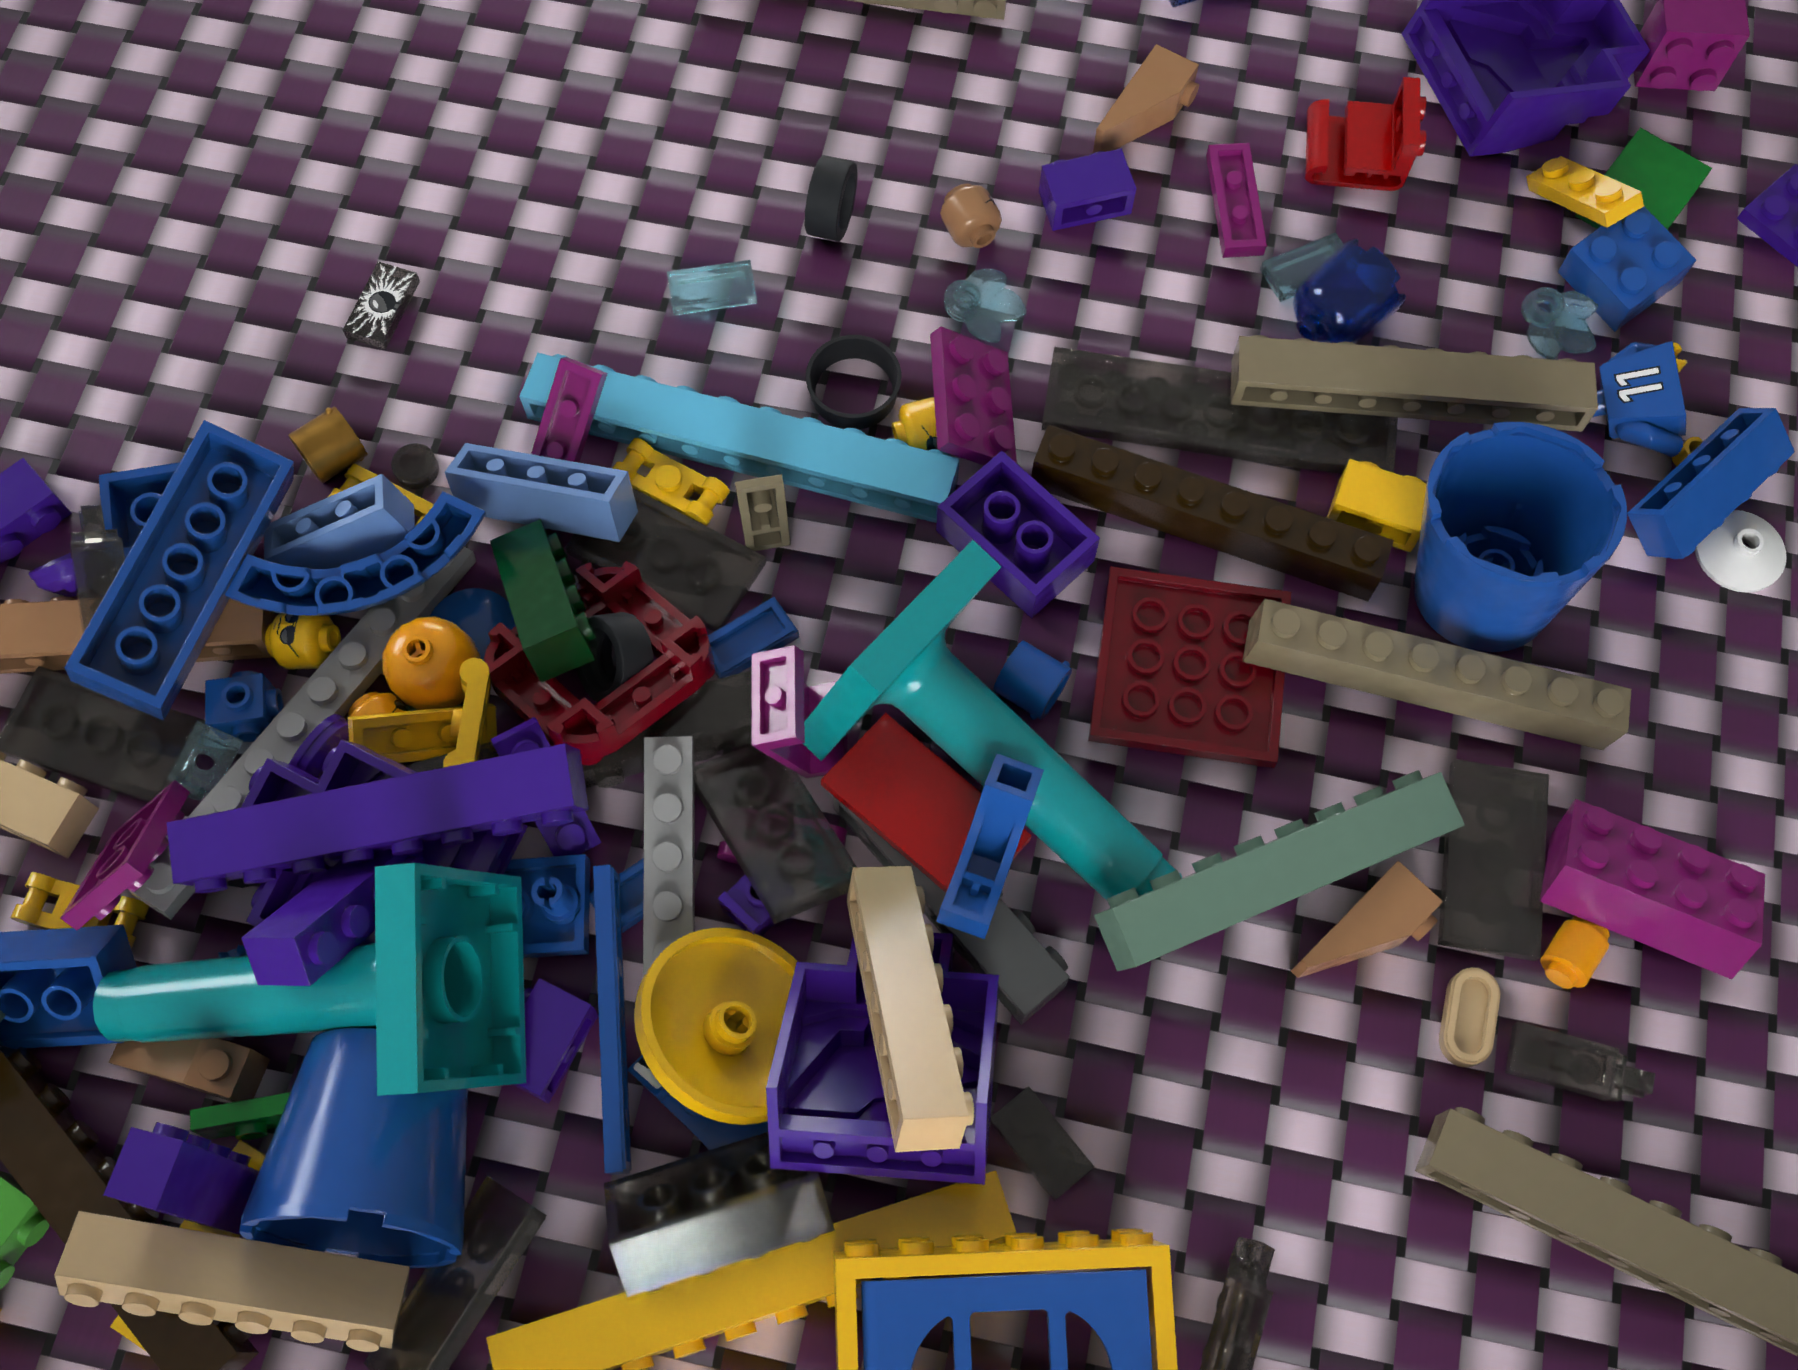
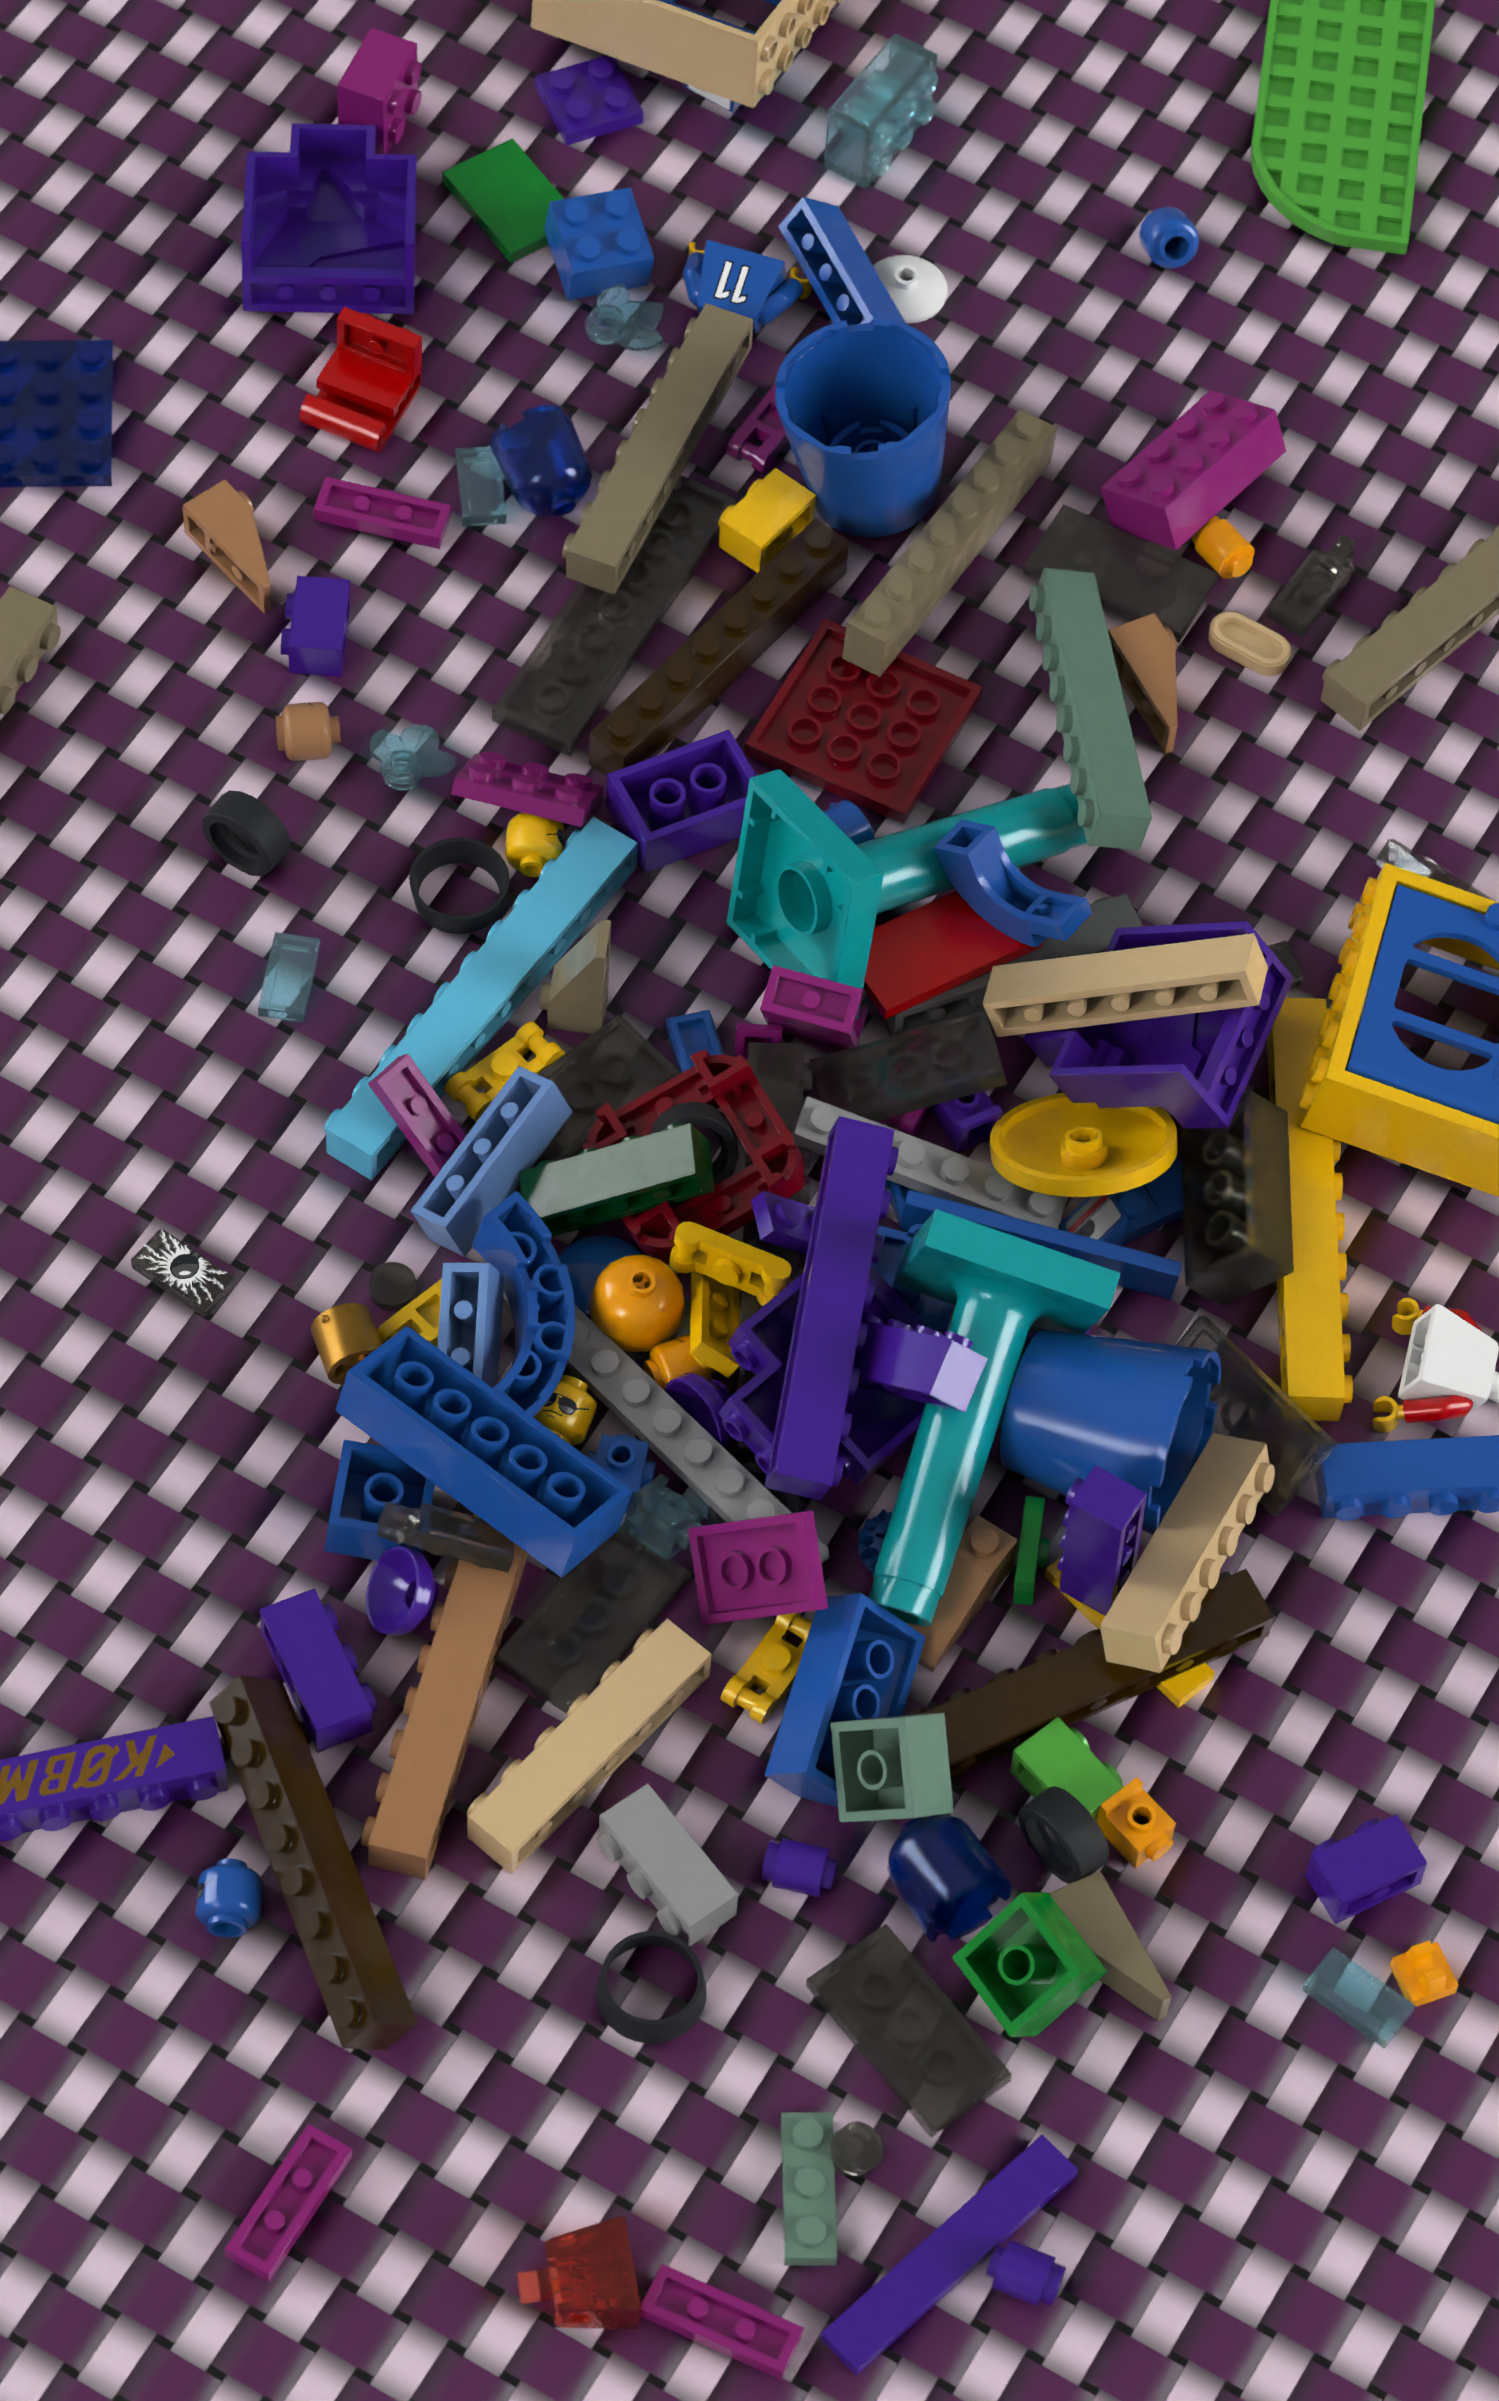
camera: 75 degrees left, 10 degrees down
yellow plate [1526,156,1644,228] -> none

